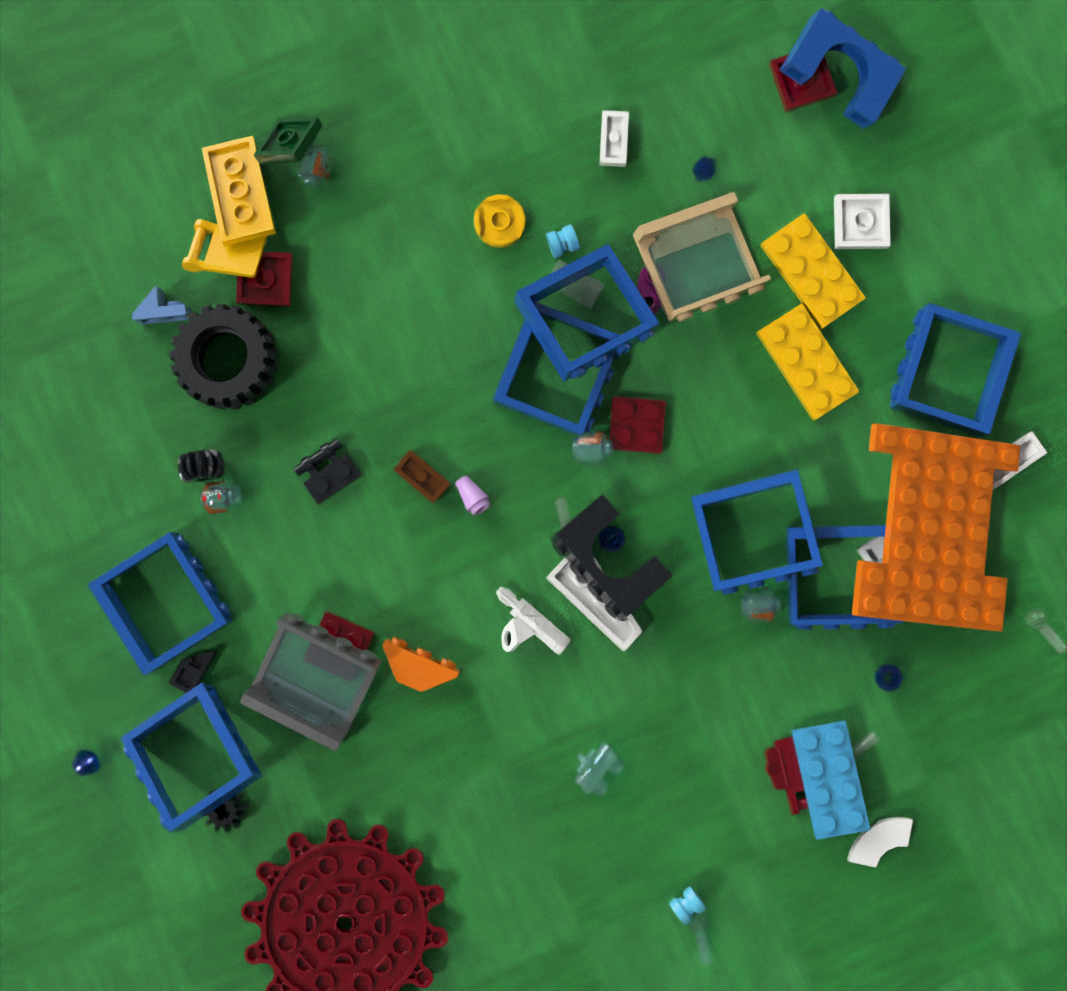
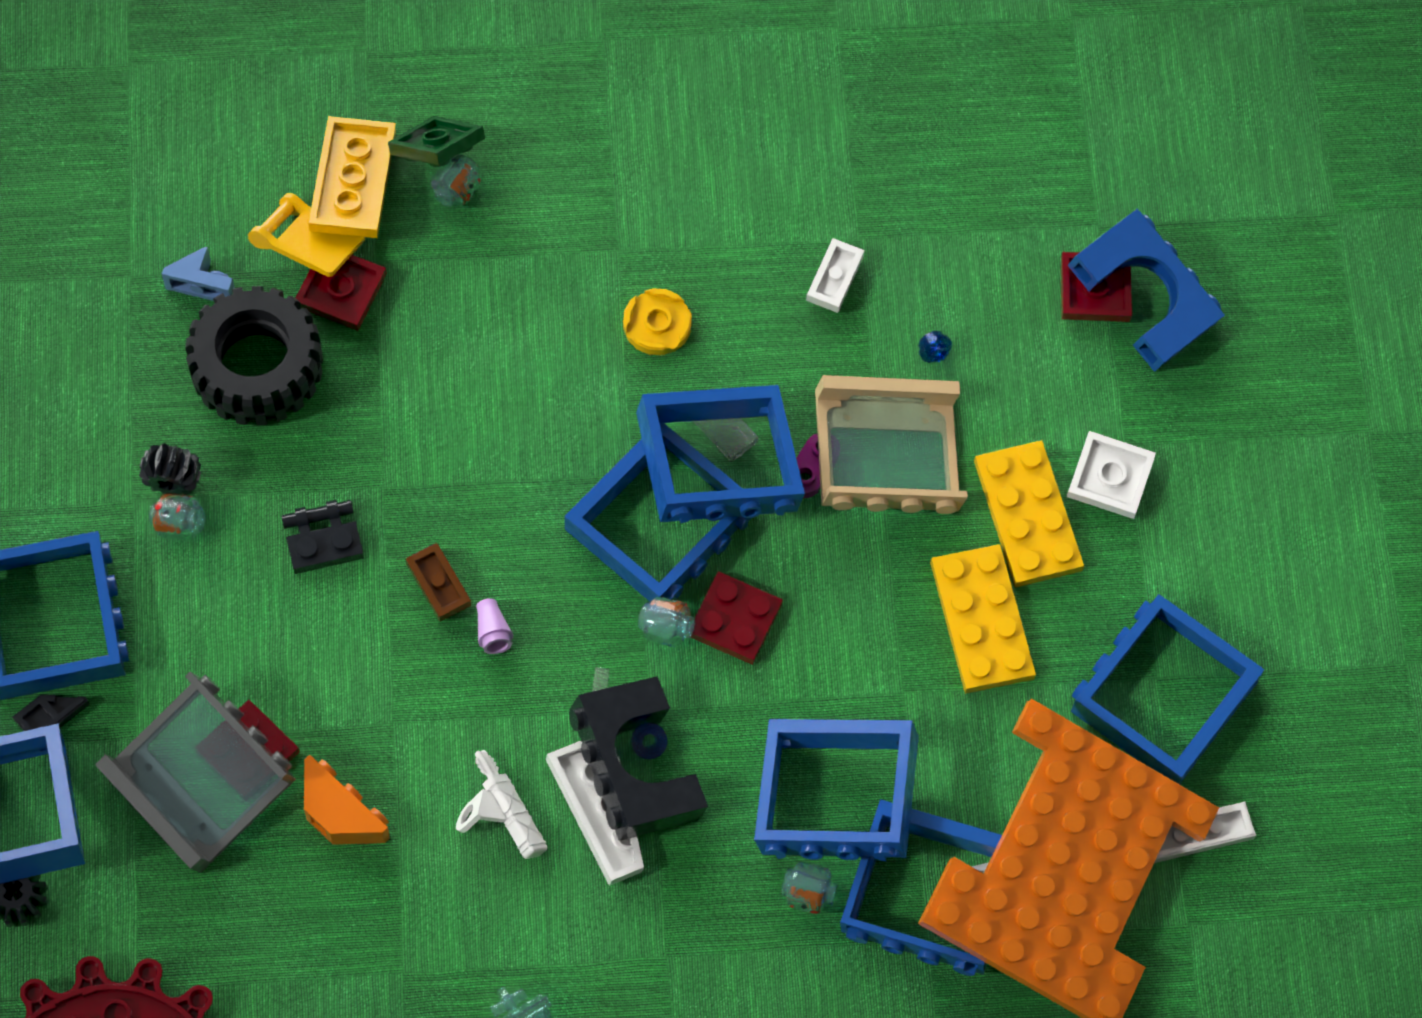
camera: 15 degrees right, 20 degrees down
medium azure wheel [546,224,580,258] -> none

